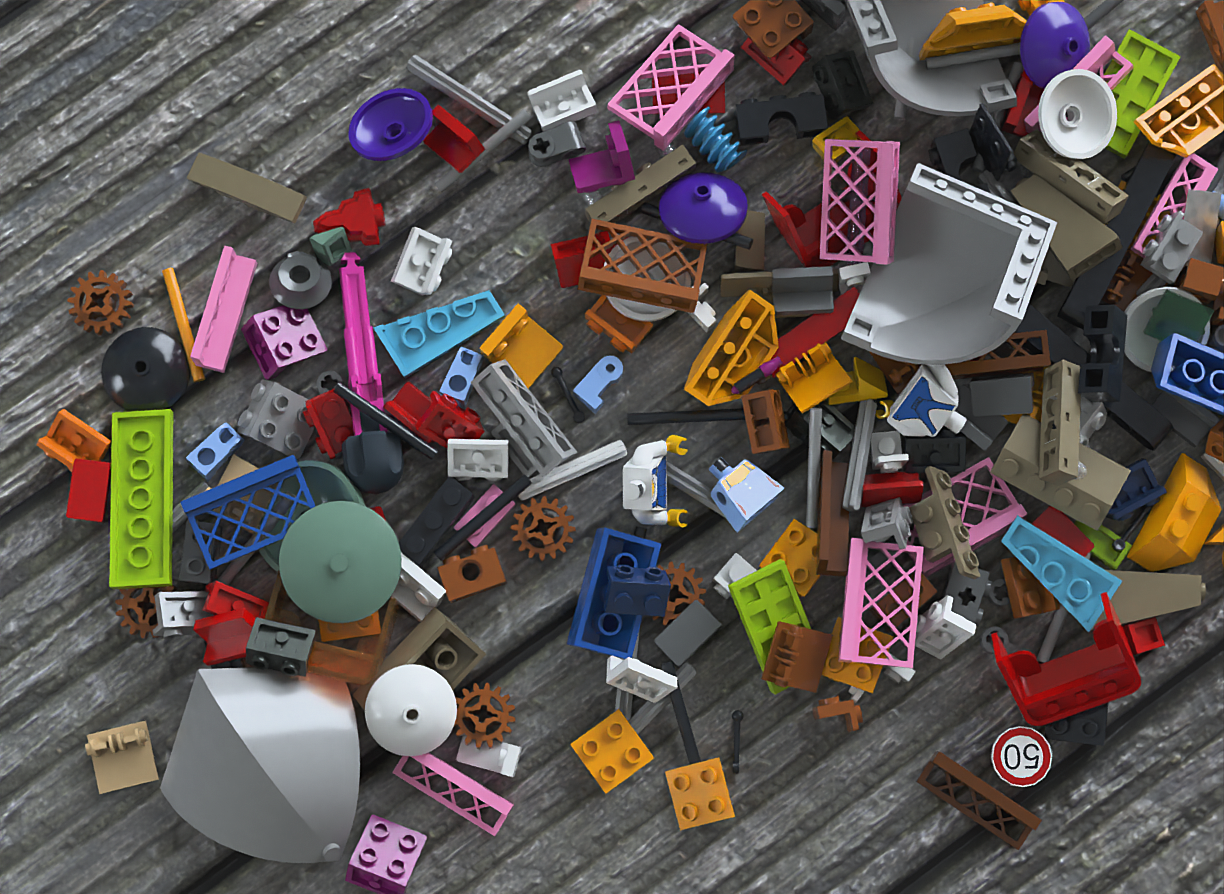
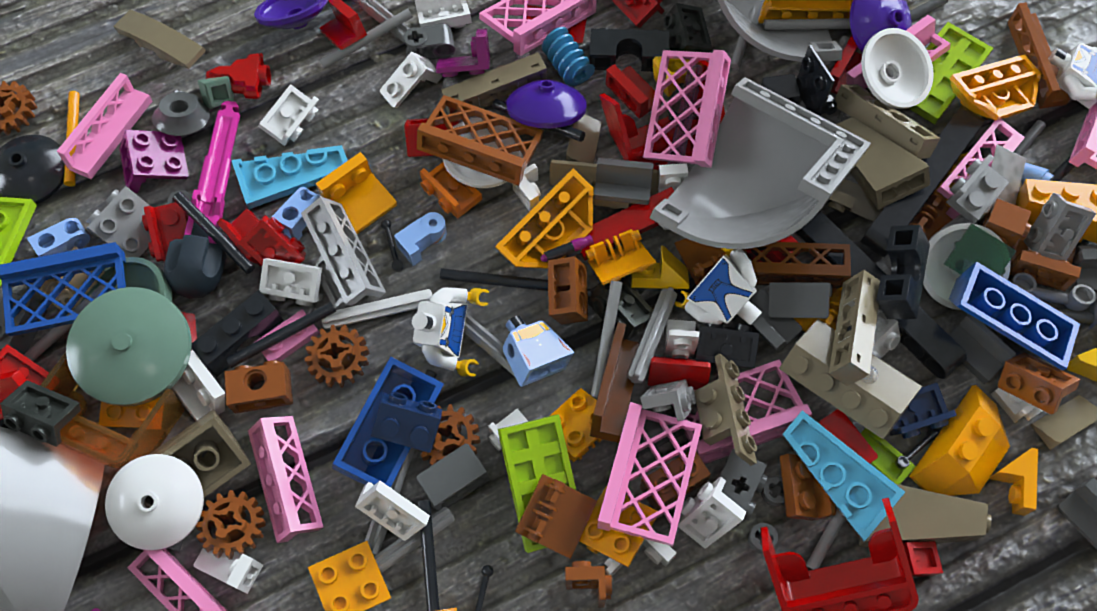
camera: 10 degrees right, 15 degrees down
none -> bright pink fence [248,416,323,543]
none -> white bracket [380,52,443,108]
none -> red panel [606,64,662,119]

